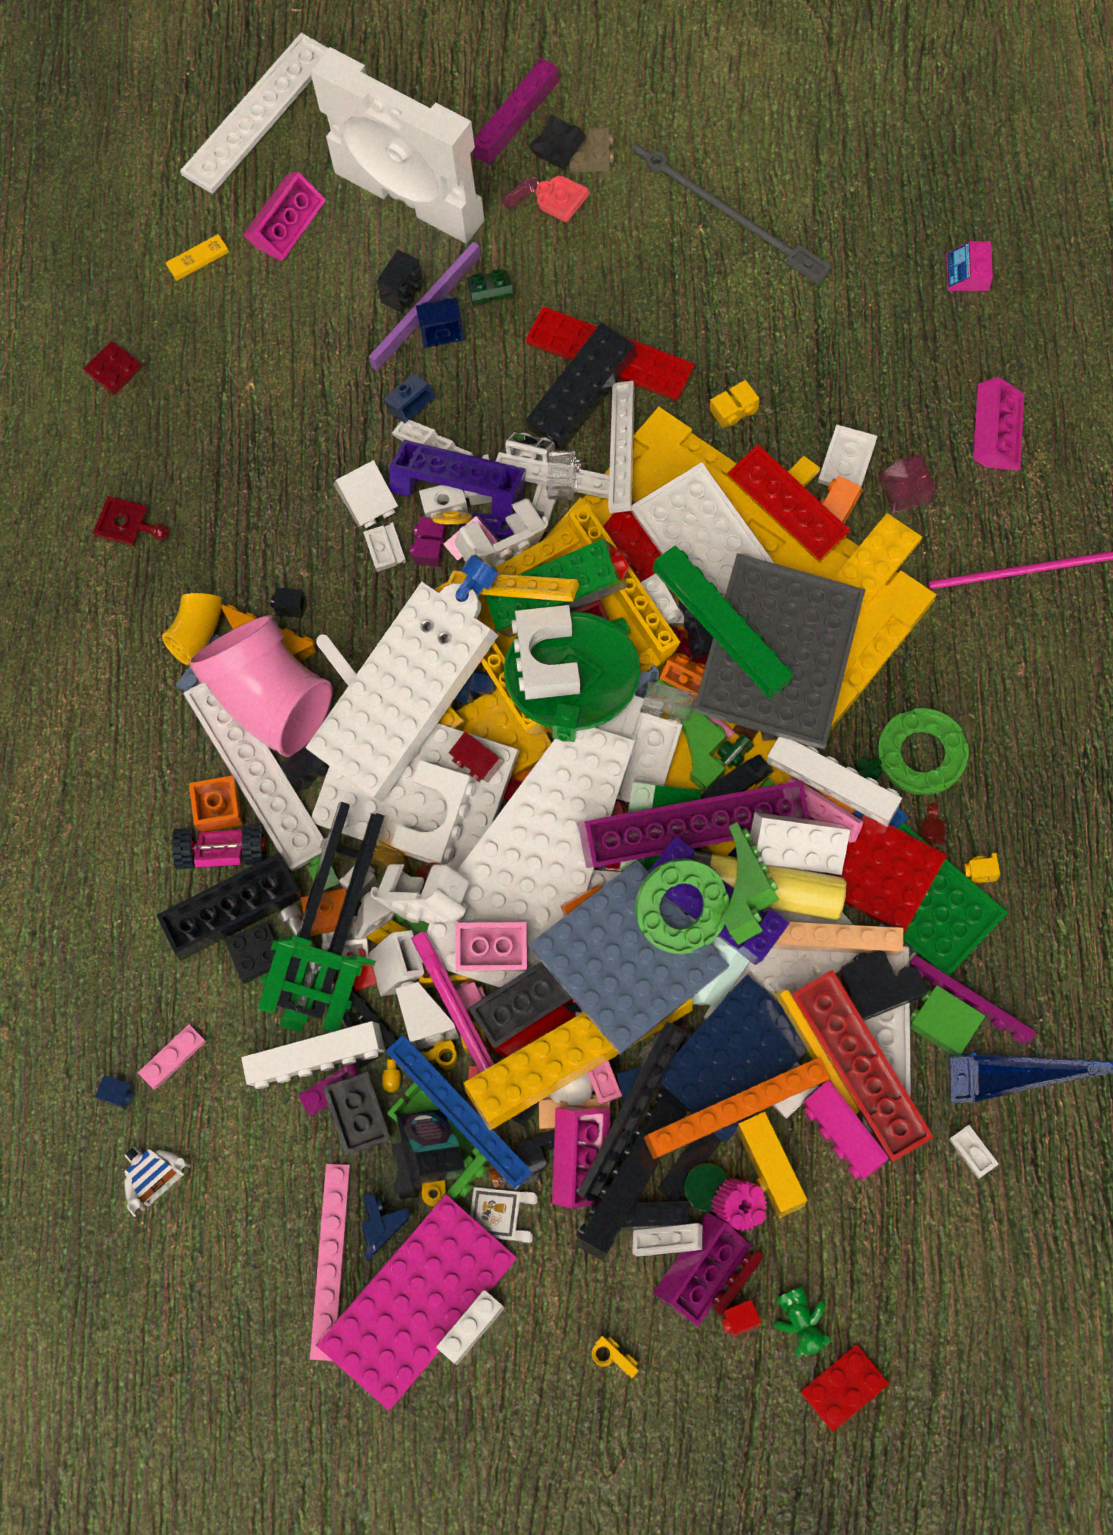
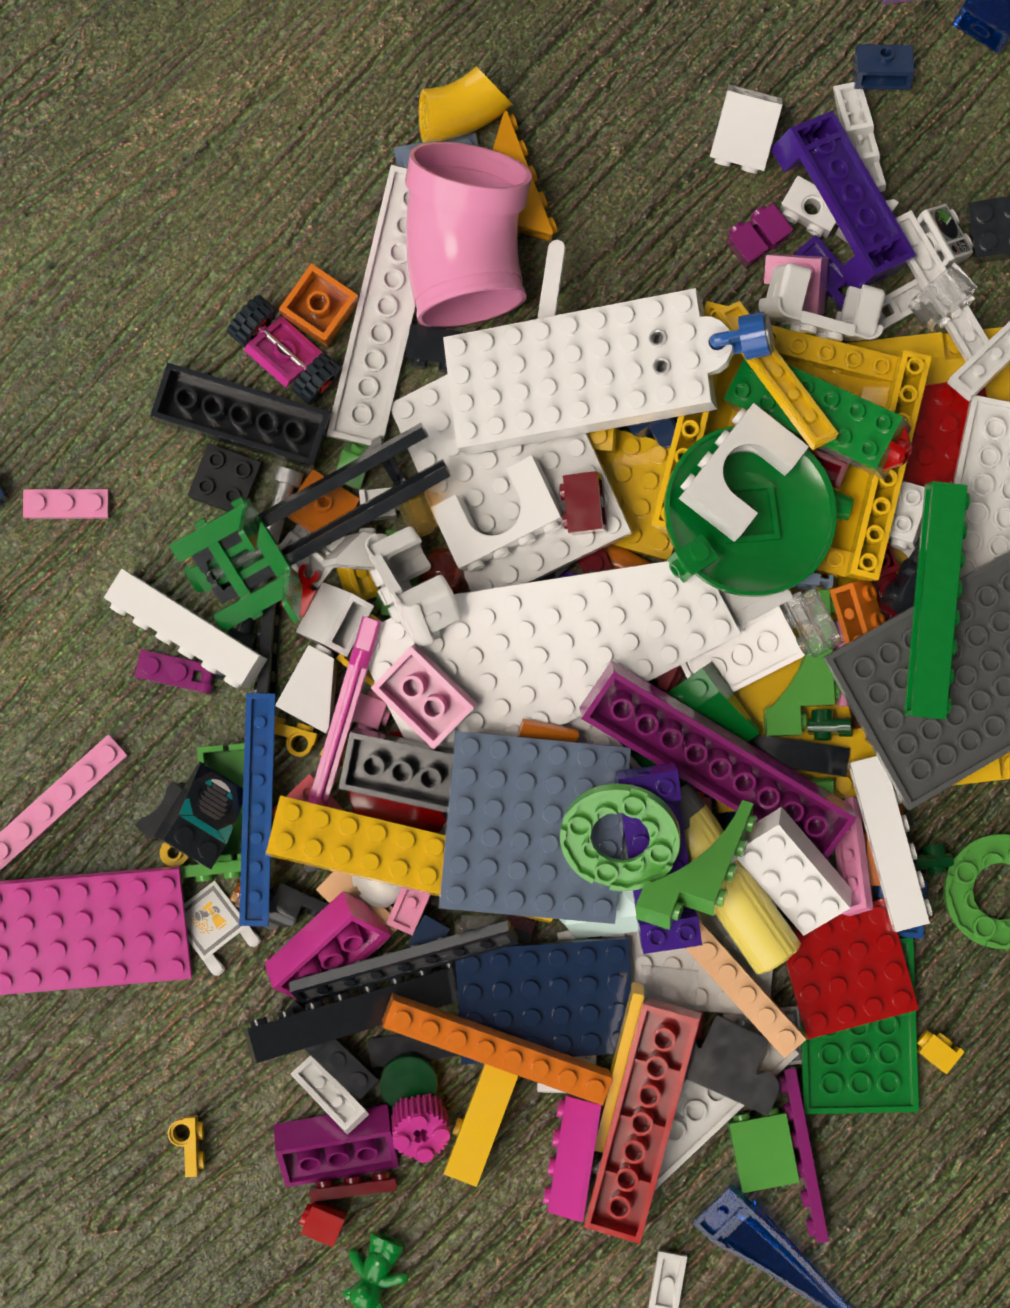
camera: 35 degrees right, 15 degrees up
black brick [271,588,305,618] -> none
black brick [323,1071,391,1156] -> none
dark blue piece [361,1193,409,1261] -> none
white plate [364,522,406,572] -> none
yellow cylinder [382,1059,401,1093] -> none
yellow wheel [432,511,472,525] -> none
white brick [436,1290,505,1365] -> none
clear red plate [921,803,945,845] -> none

